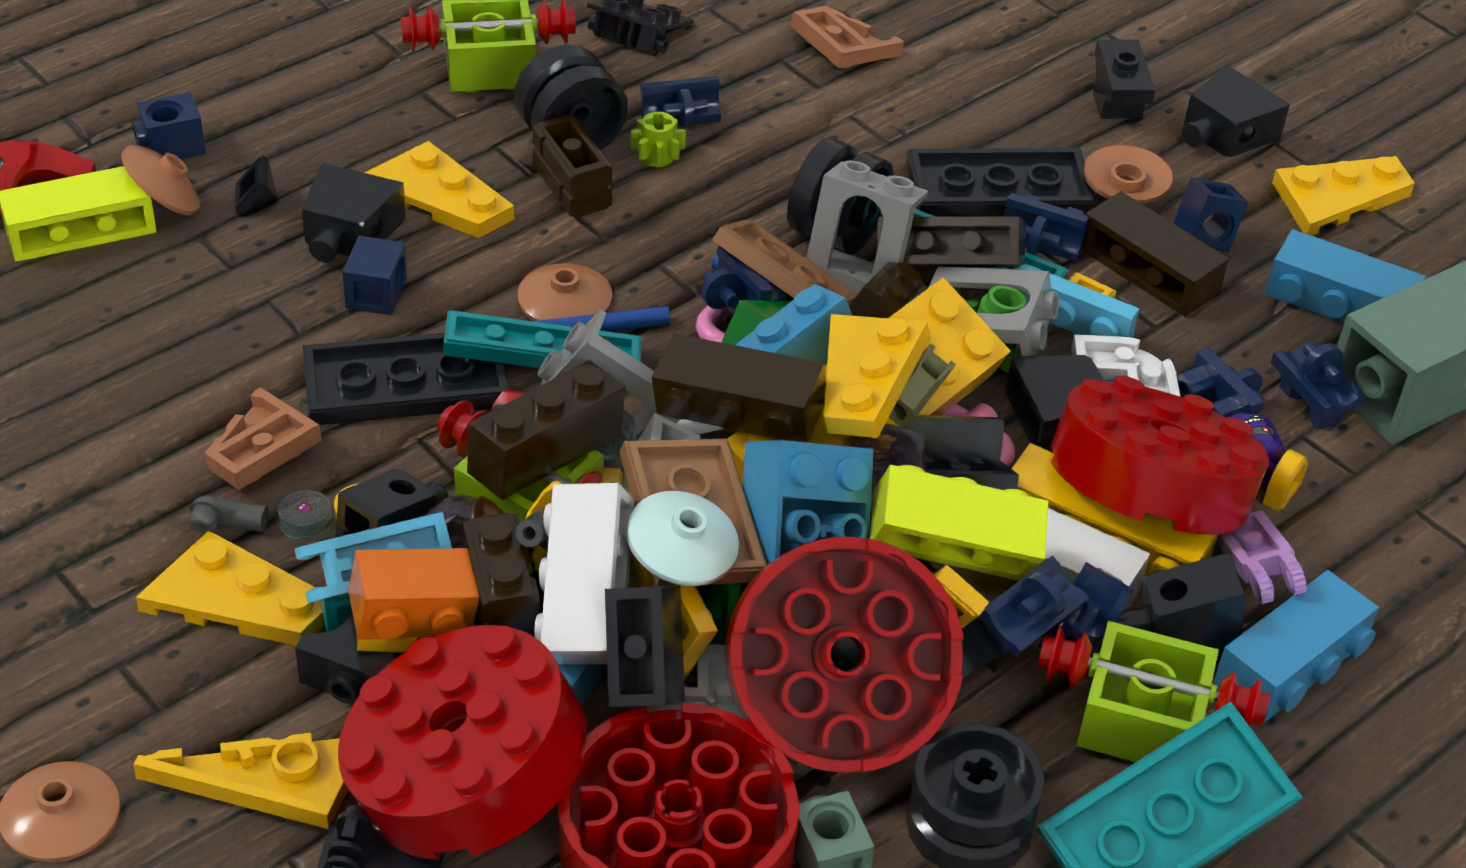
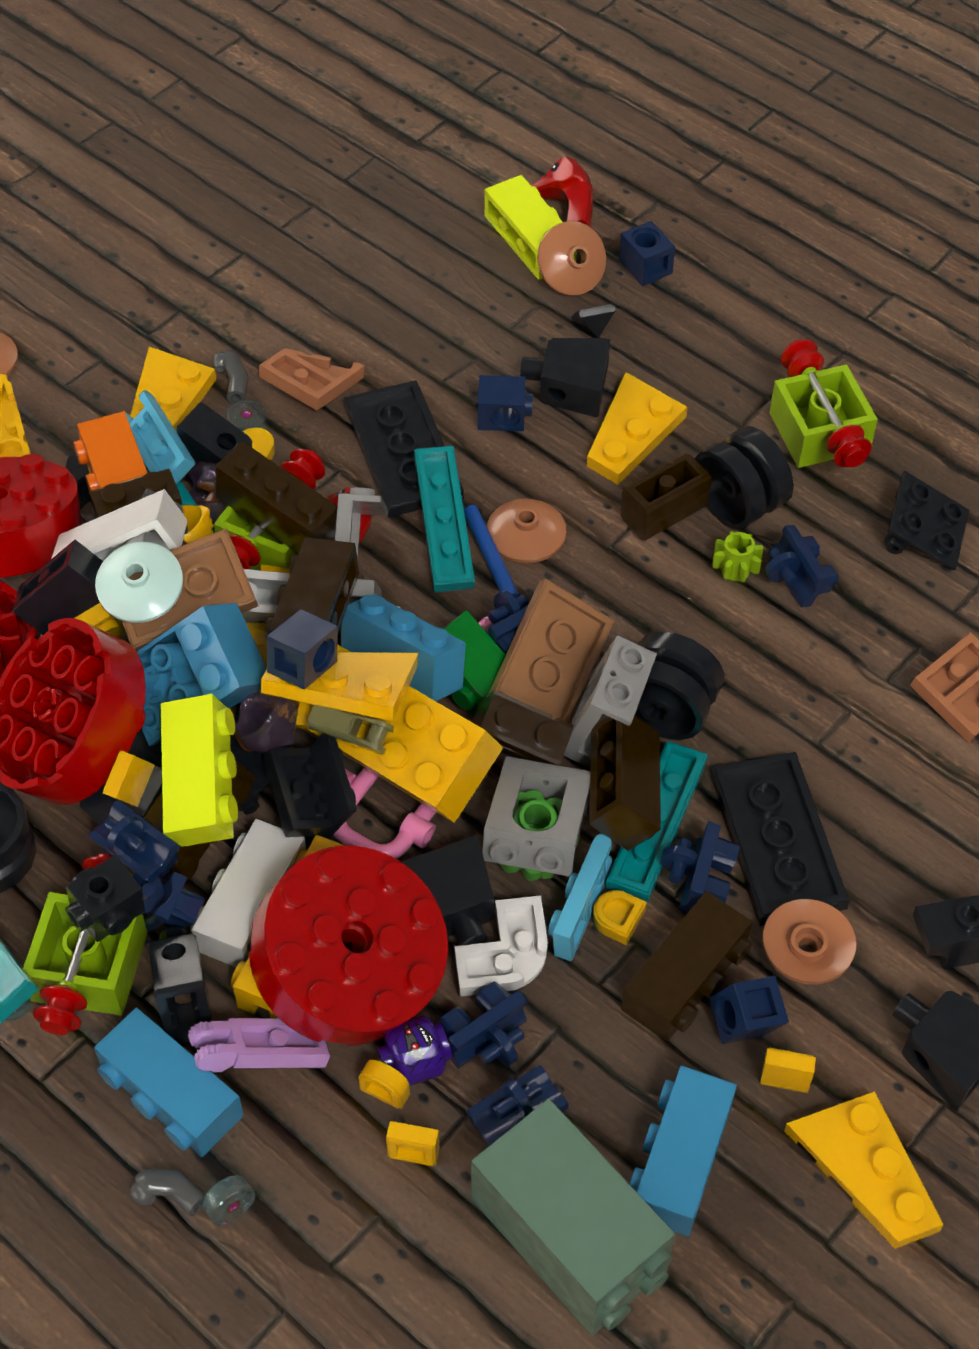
camera: 85 degrees right, 10 degrees up
none -> black brick [65,855,145,943]
none -> dark grey arm [130,1168,208,1216]
none -> clear light blue tile [203,1175,255,1225]
none -> dark blue brick [267,609,338,690]
none -> yellow tile [386,1121,440,1166]
none -> yellow tile [760,1048,816,1093]

